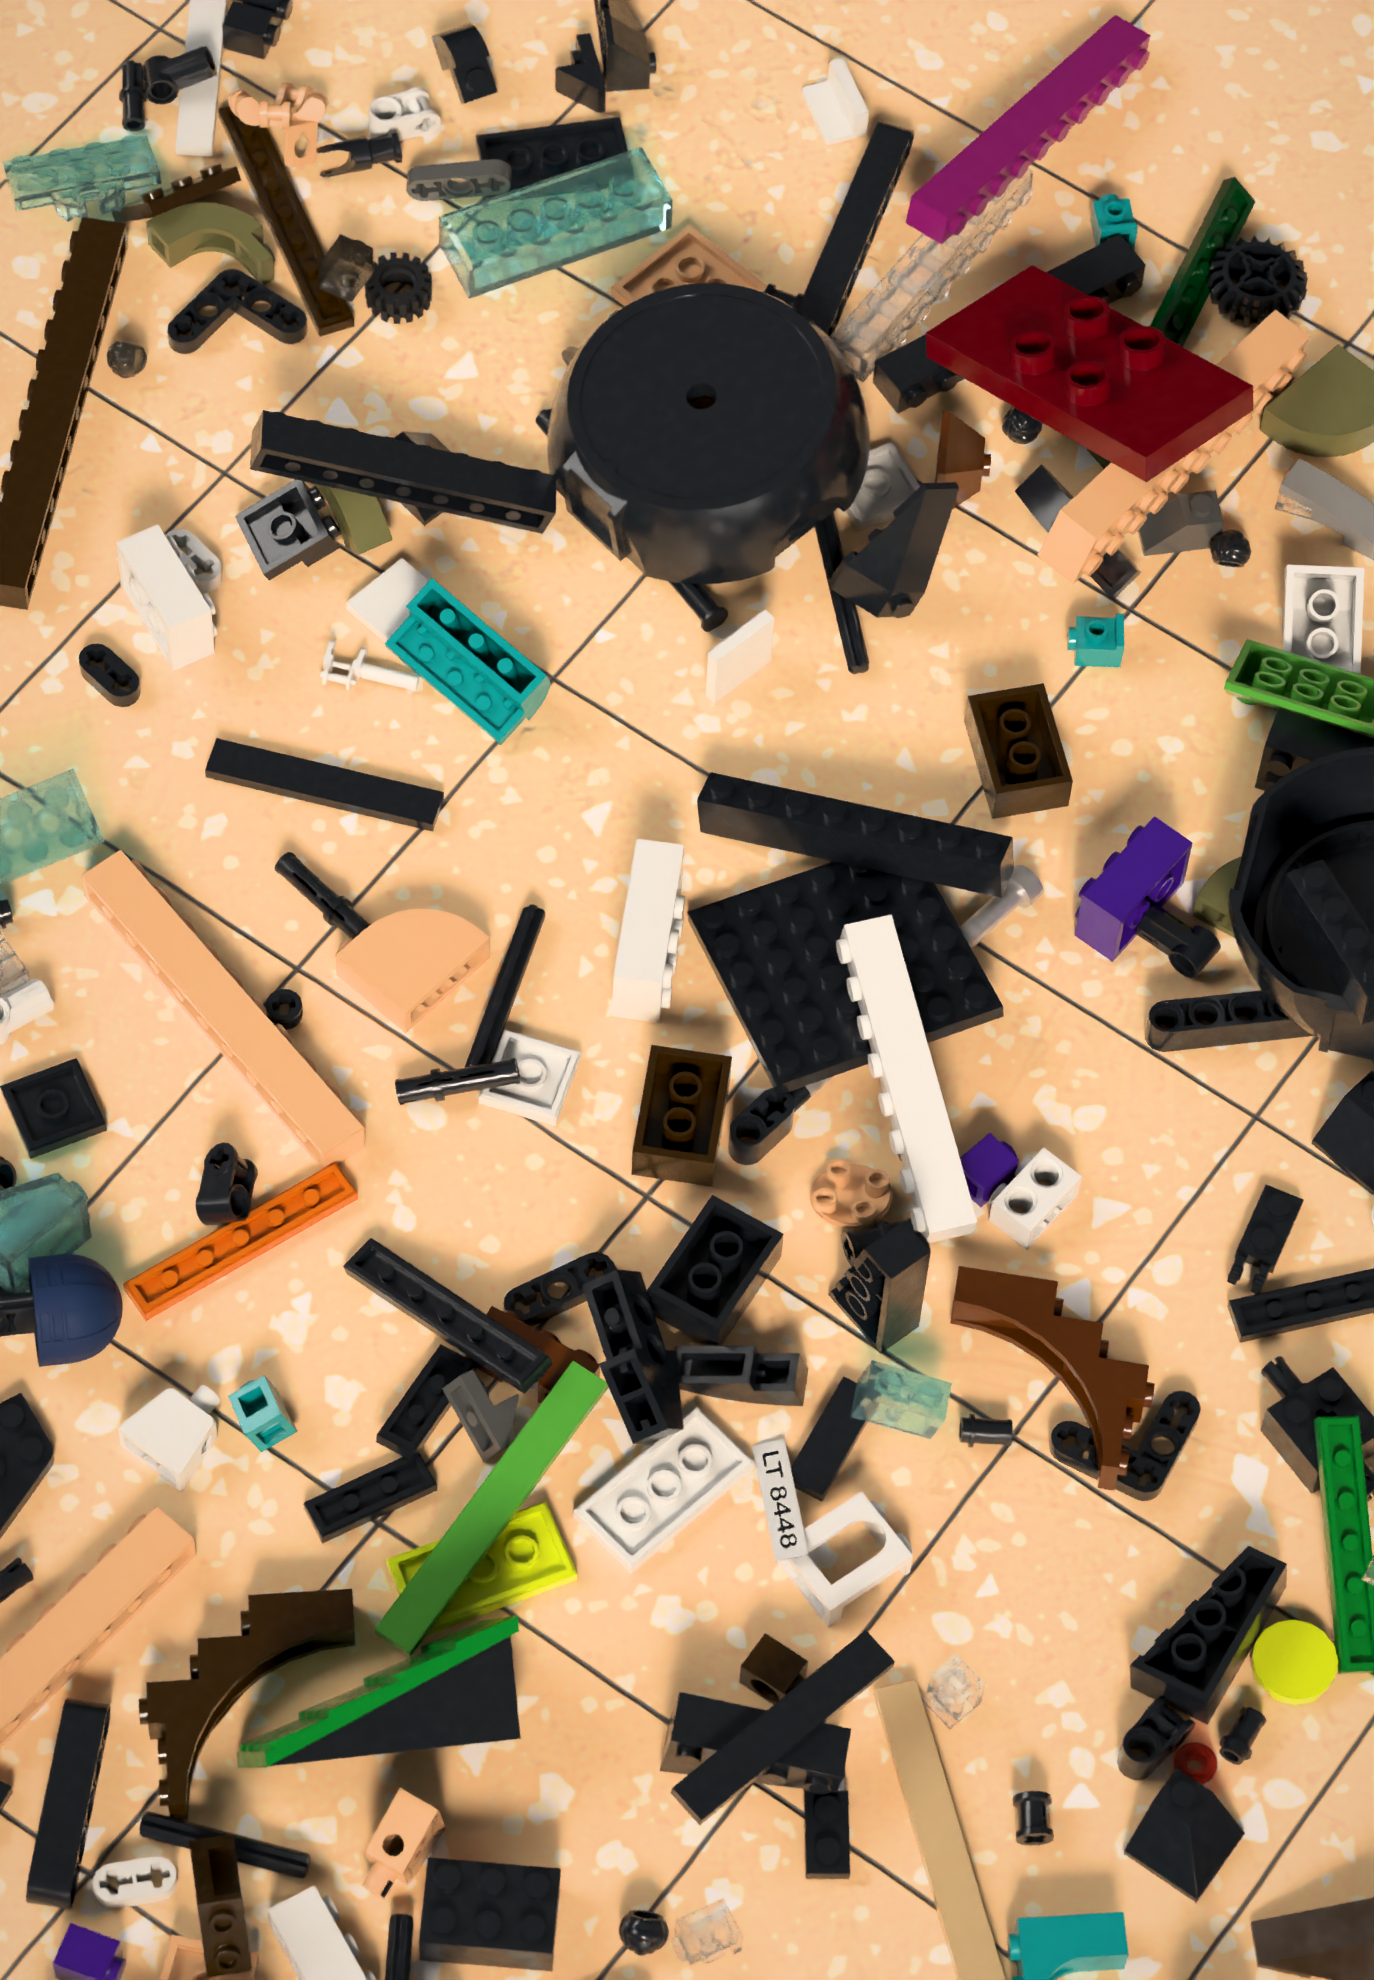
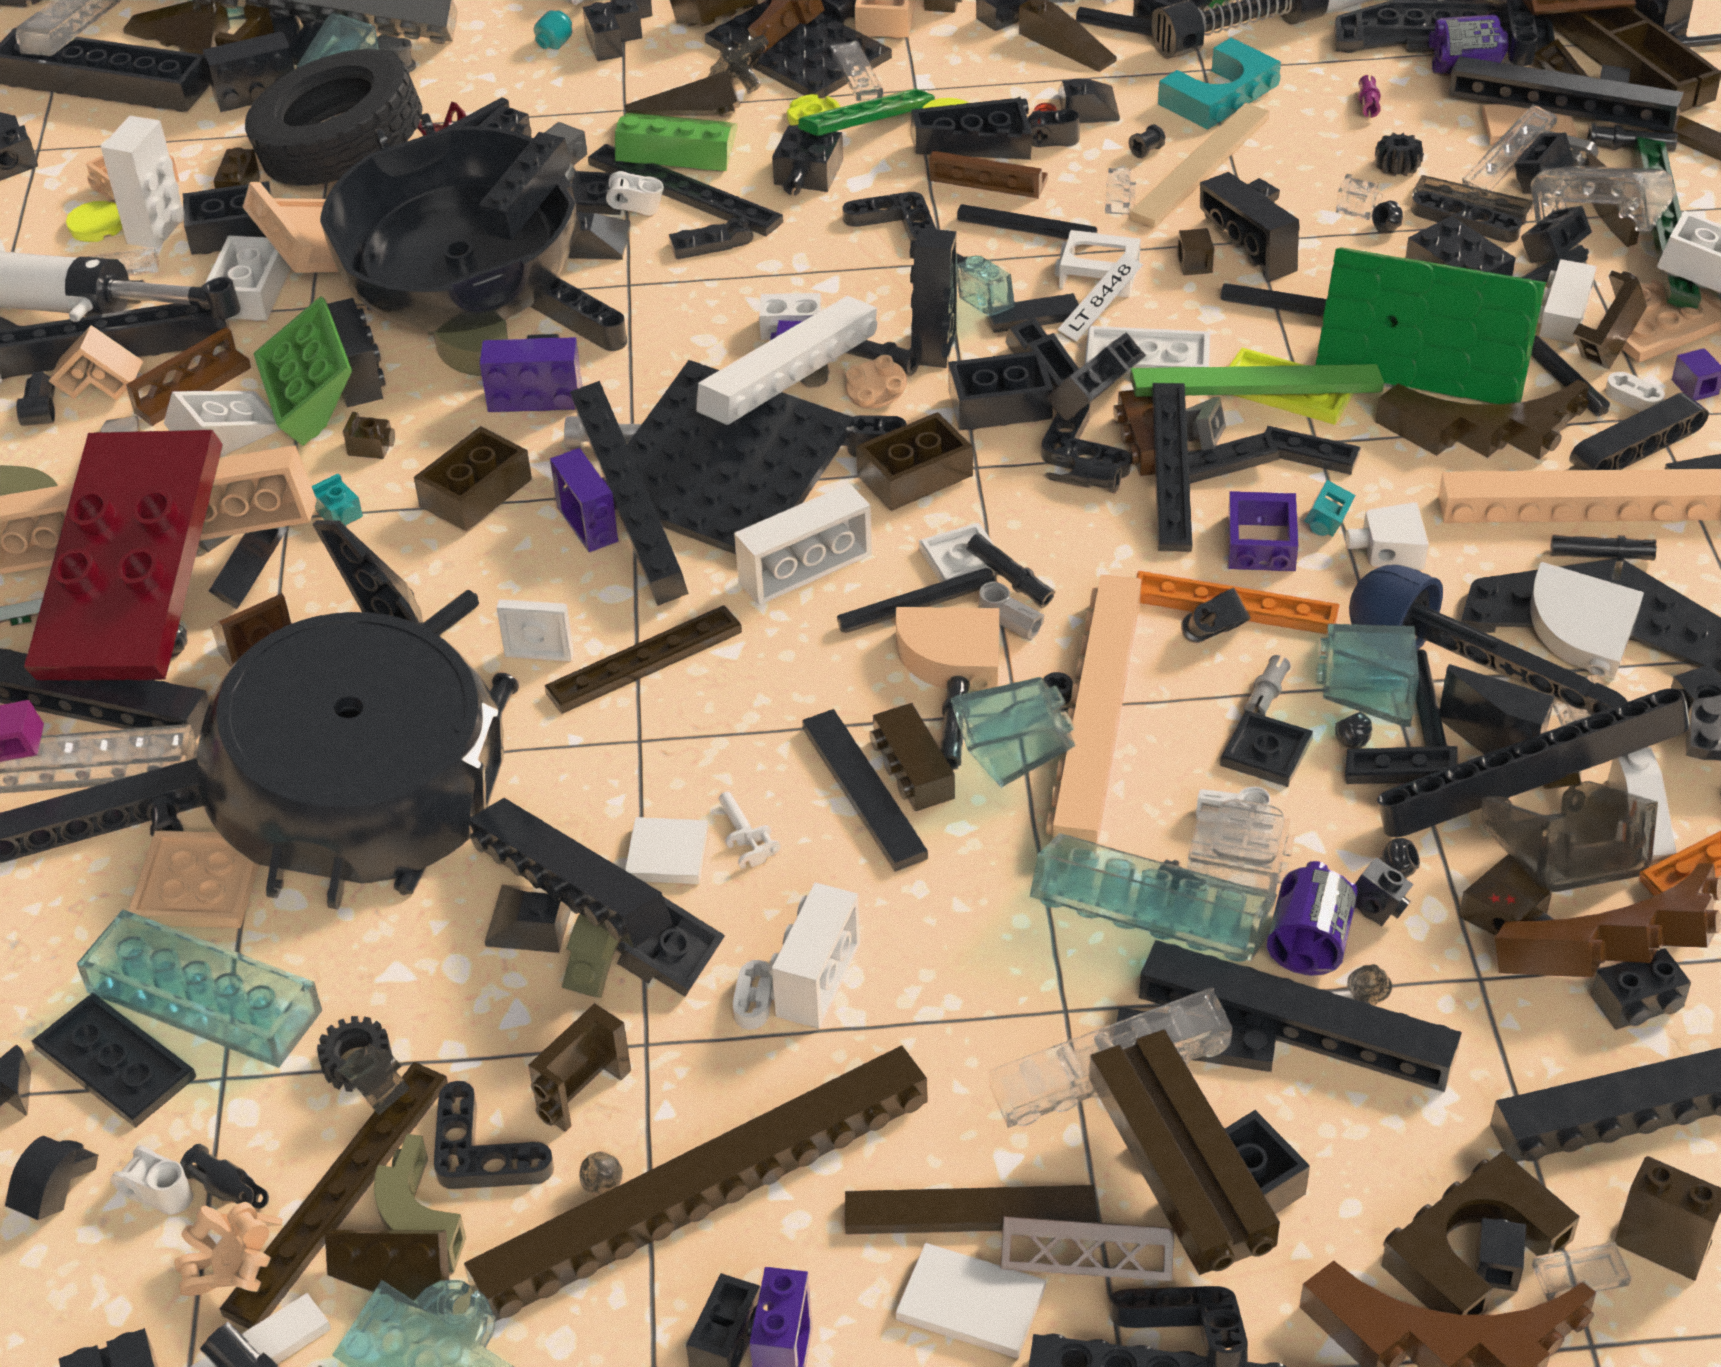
camera: 125 degrees left, 15 degrees down
black beam [78,643,141,707] -> none
teal brick [384,578,551,745] -> none
dark grey beam [406,159,512,201] -> none
black tile [670,1630,895,1826] -> none
reddish brown arch [950,1266,1155,1491] -> none
none -> dark brown brick [343,412,395,459]
none -> dark brown panel [528,1003,632,1132]
none -> dark brown tile [544,605,742,714]
none -> dark purple window [550,448,619,553]
none -> dark brown brick [869,703,955,812]
none -> reddish brown fence [929,151,1048,199]
none -> clear light blue slope [950,677,1076,788]
none -> black axle [957,204,1098,239]
none -> light grey piece [978,582,1045,640]
none -> black piece [1045,453,1122,493]
none -> black axle [1220,283,1327,317]
none -> dark purple window [1227,491,1299,571]
none -> light grey pin [1244,655,1291,716]

